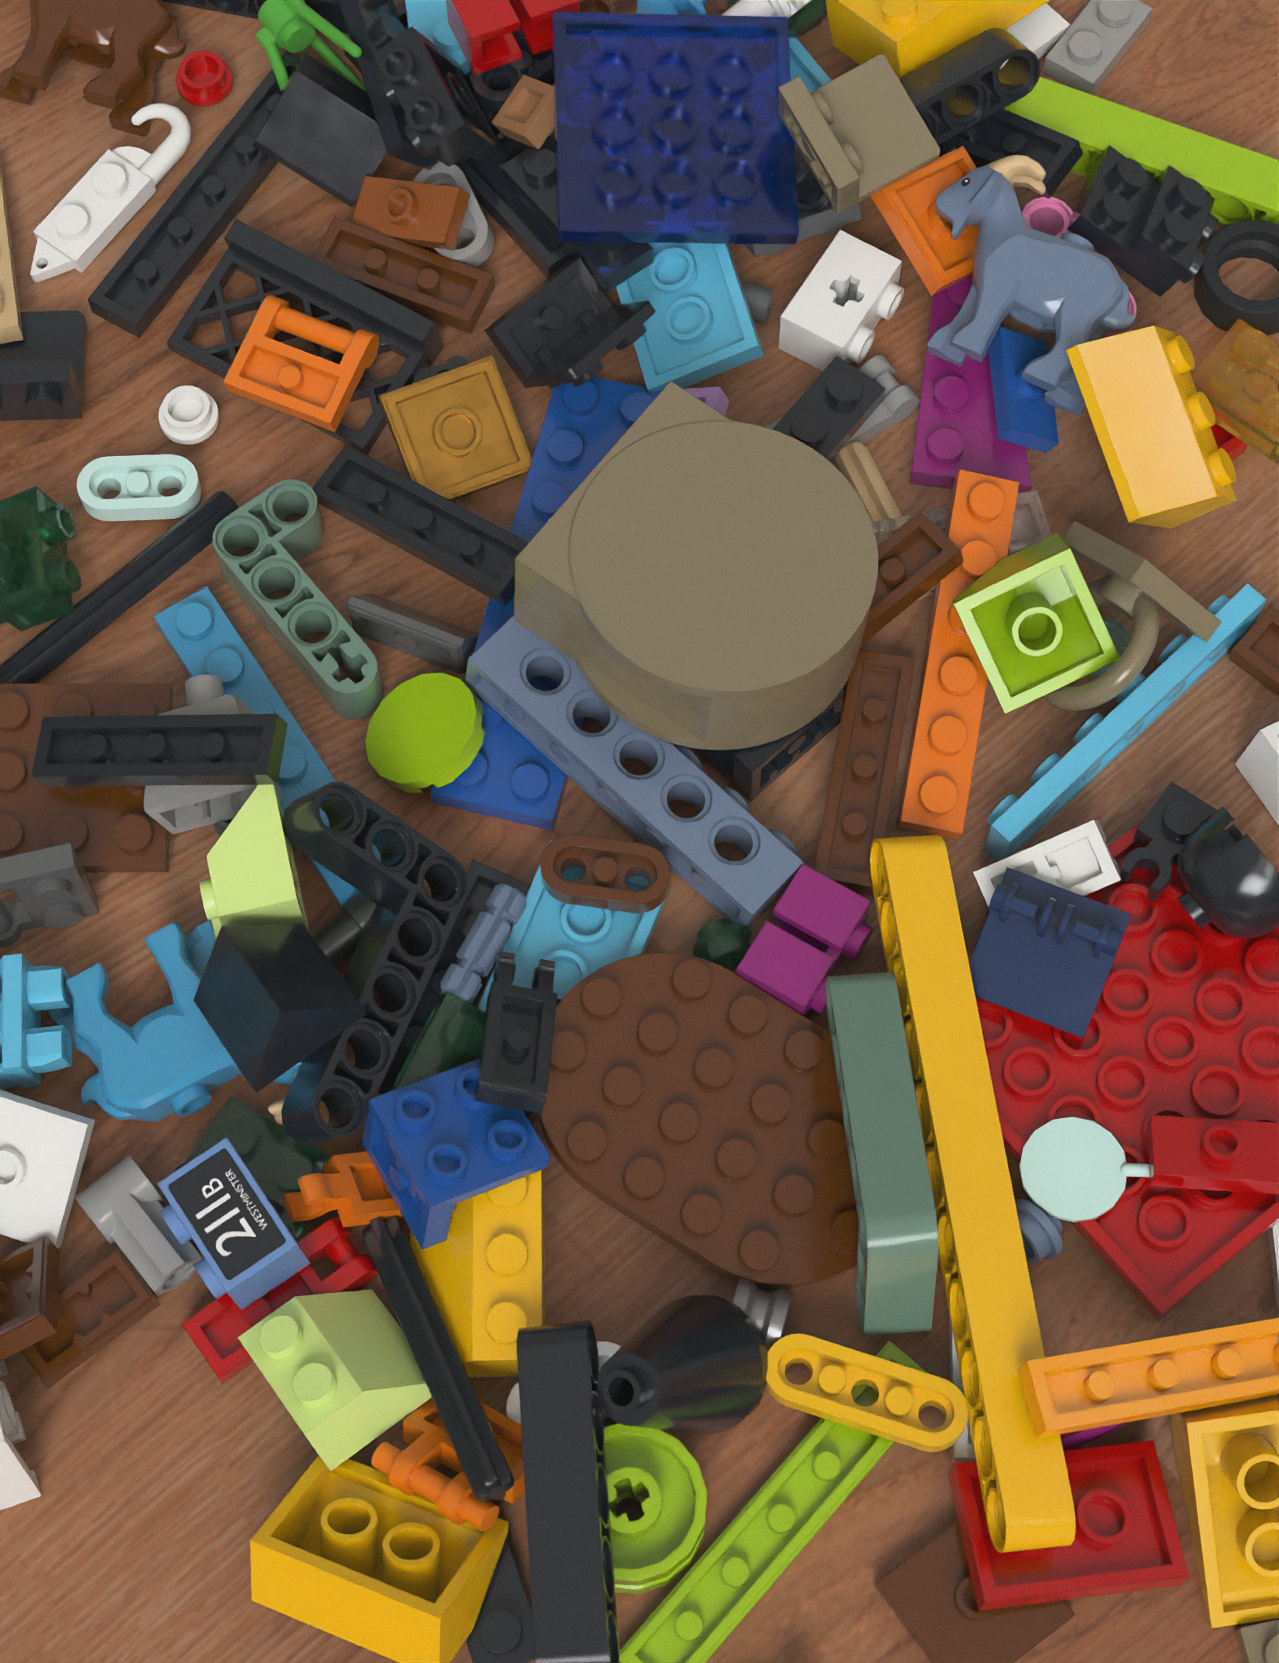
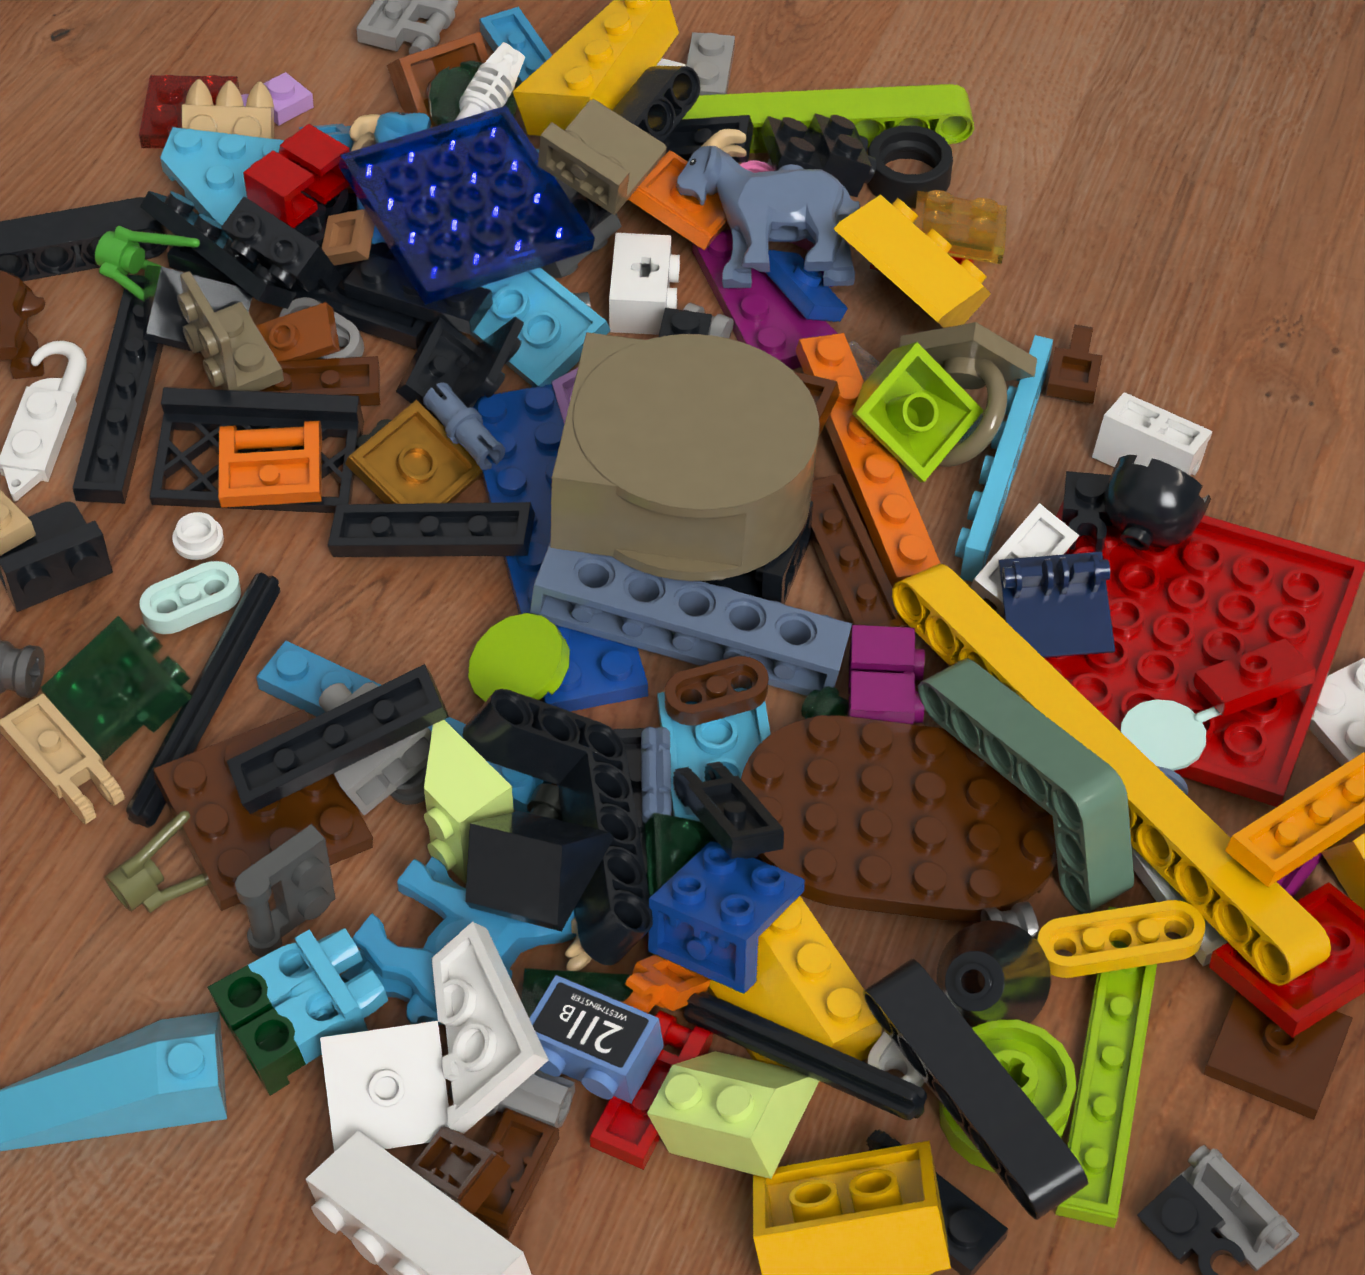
camera: 30 degrees left, 15 degrees down
red plate [176,50,233,107] -> none
sand green beam [212,479,383,720] -> none
dark grey slope [347,594,479,674] -> none
orange plate [371,1398,525,1532] -> none
none -> dark tan bracket [177,271,284,391]
none -> sand blue pin [423,382,505,470]
none -> white wing [432,922,549,1134]

